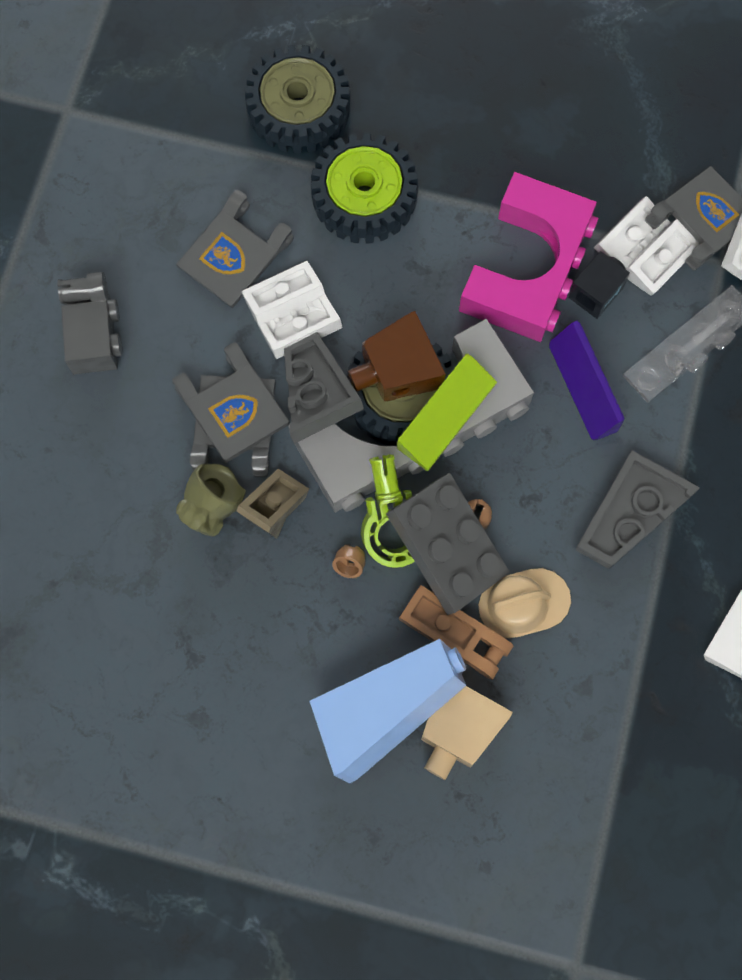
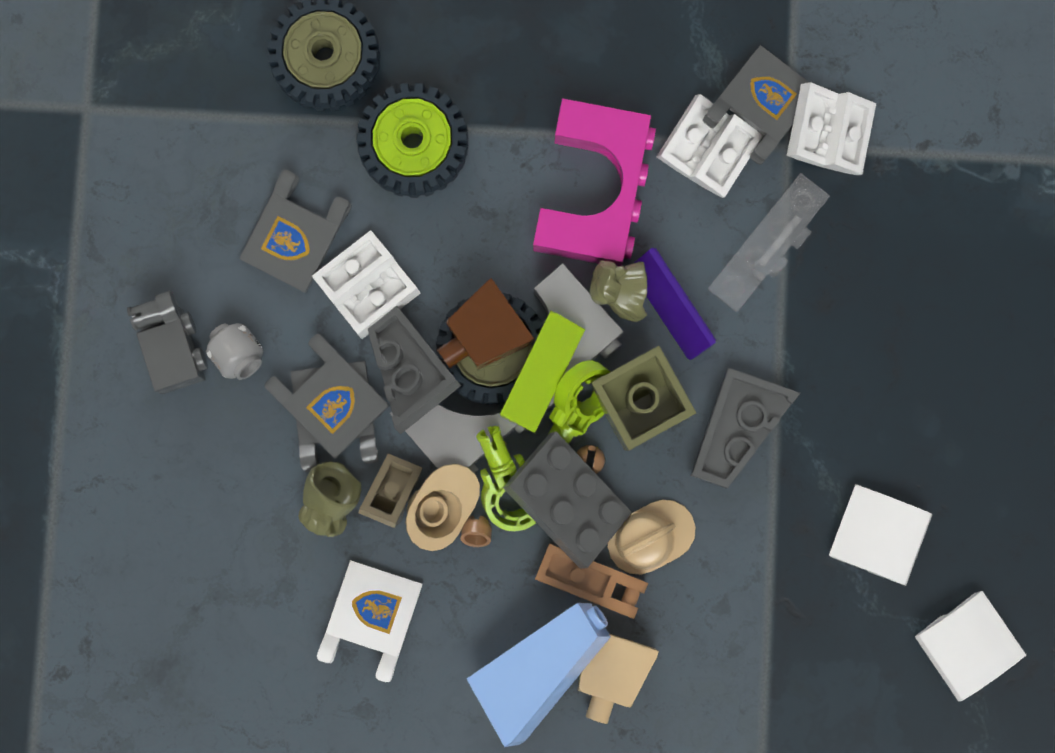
camera: 10 degrees left, 10 degrees up
black brick [568,251,630,319] -> none
none -> light grey head [206,323,263,380]
none -> white flag [317,560,423,682]
none -> tan piece [406,464,480,551]
none -> lime pin [548,360,610,444]
none -> olive hair [590,261,648,322]
none -> olive slope [591,346,696,451]

